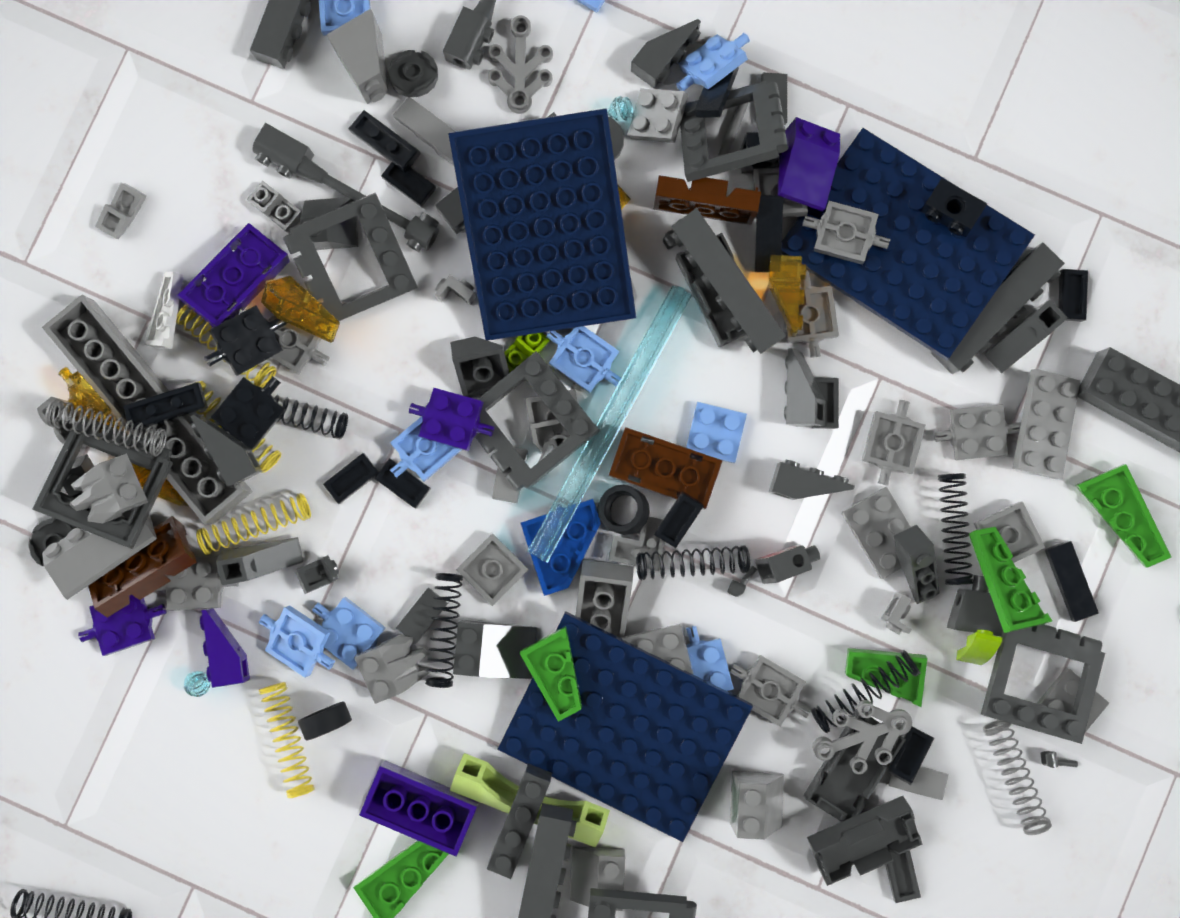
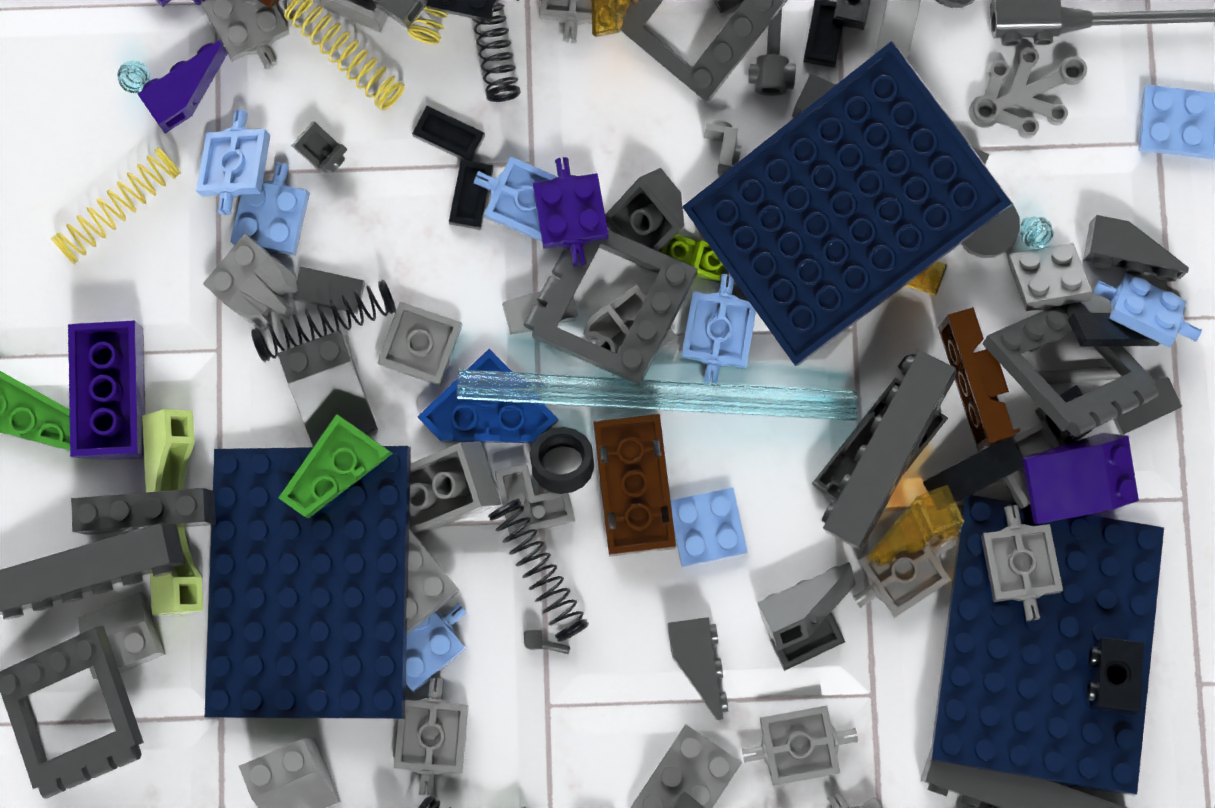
camera: 65 degrees right, 5 degrees down
dark grey slope [216,537,304,585] -> none
black tyre [298,701,352,741] -> none
black tile [654,491,704,548] -> none
dark grey torso [754,545,820,584] -> none

